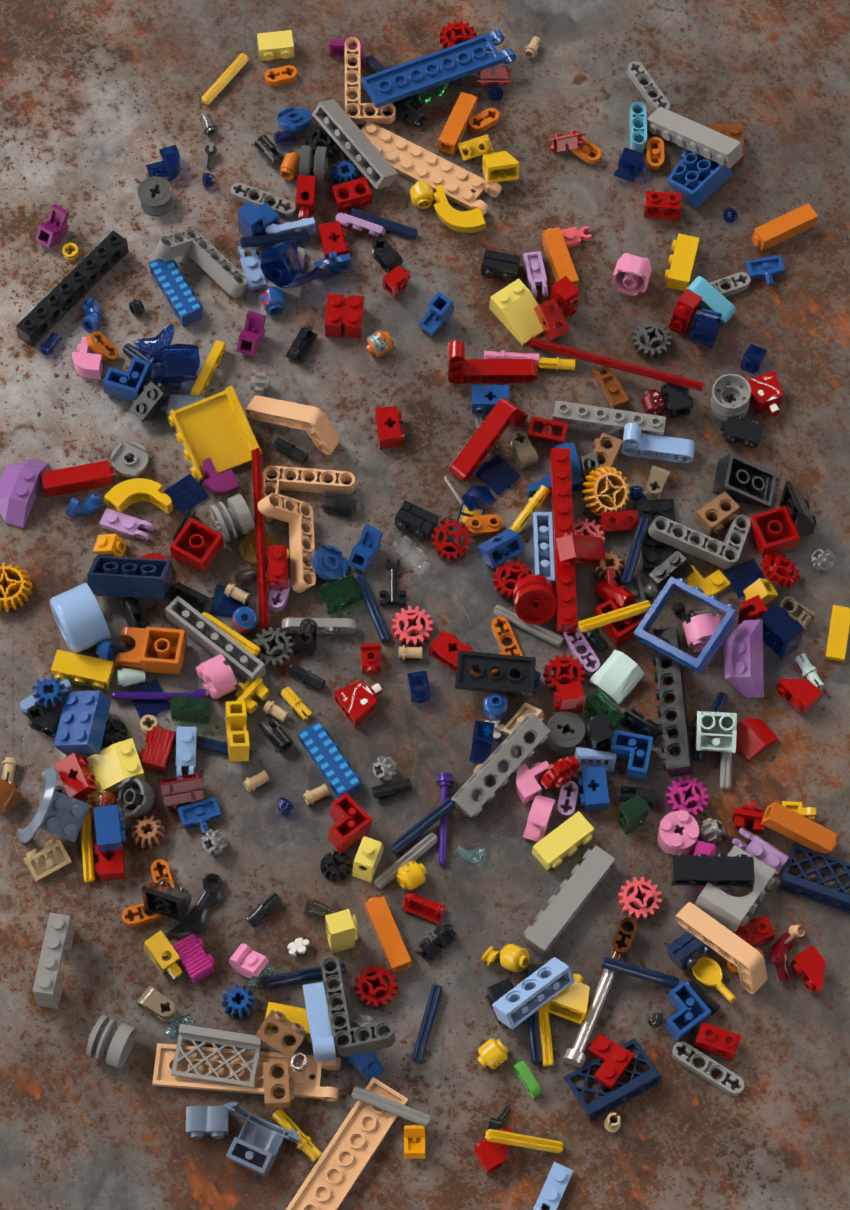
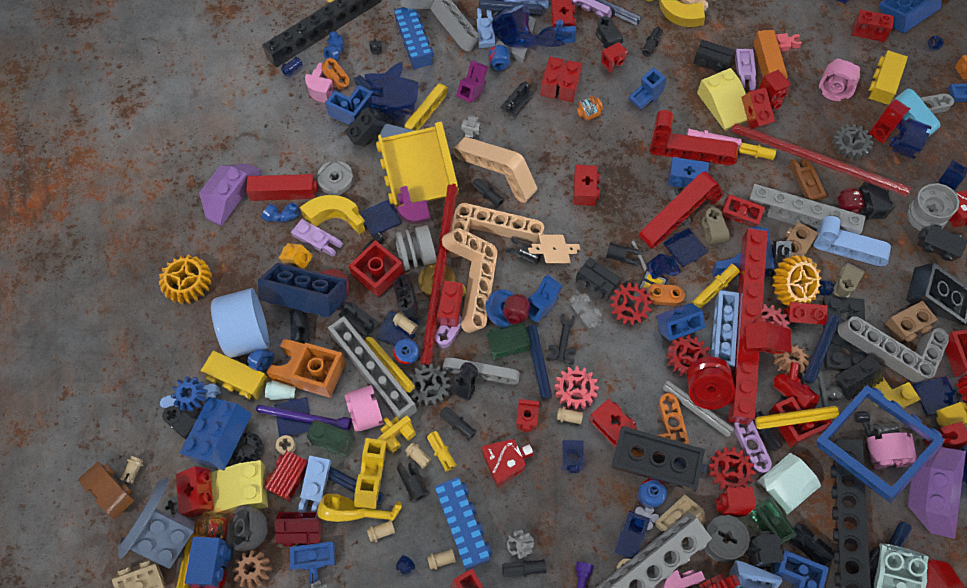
camera: 15 degrees right, 0 degrees up
none -> yellow piece [317,493,402,522]
none -> black beam [393,275,418,317]
none -> dark red head [503,294,530,324]
none -> light nougat piece [528,234,580,263]
none -> black hinge [606,242,643,267]
none -> black axle [642,26,663,57]

